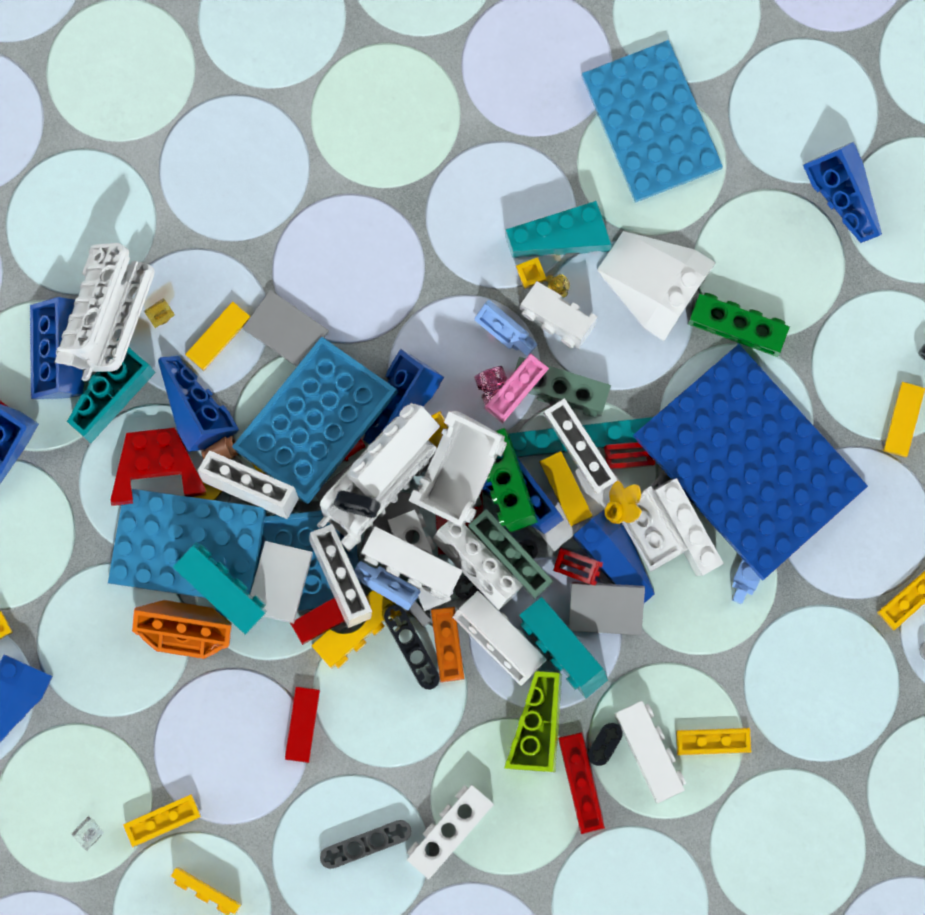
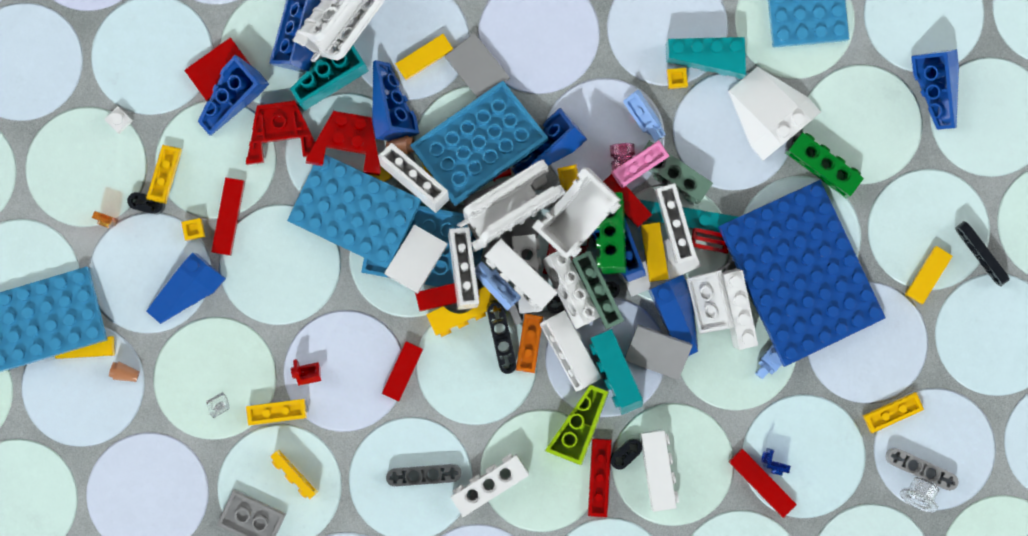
camera: 15 degrees right, 5 degrees up
orange wedge [132,600,232,659] -> none
clear yellow plate [144,298,175,328] -> none
teal wedge [173,542,266,635] -> none
black beam [333,490,381,518] -> none
white brick [346,403,440,498] -> none
white wedge [520,281,598,349] -> none
clear yellow plate [546,274,570,298] -> none
red tile [553,548,603,586] -> none
yellow plate [605,481,642,524] -> none
yellow tile [676,728,751,755] -> none
none -> red tile [211,177,245,256]
none -> red wing [246,100,315,165]
none -> red bracket [291,359,321,386]
none -> red tile [603,174,652,228]
none -> red tile [728,448,797,518]
none -> clear blue bracket [761,448,791,476]

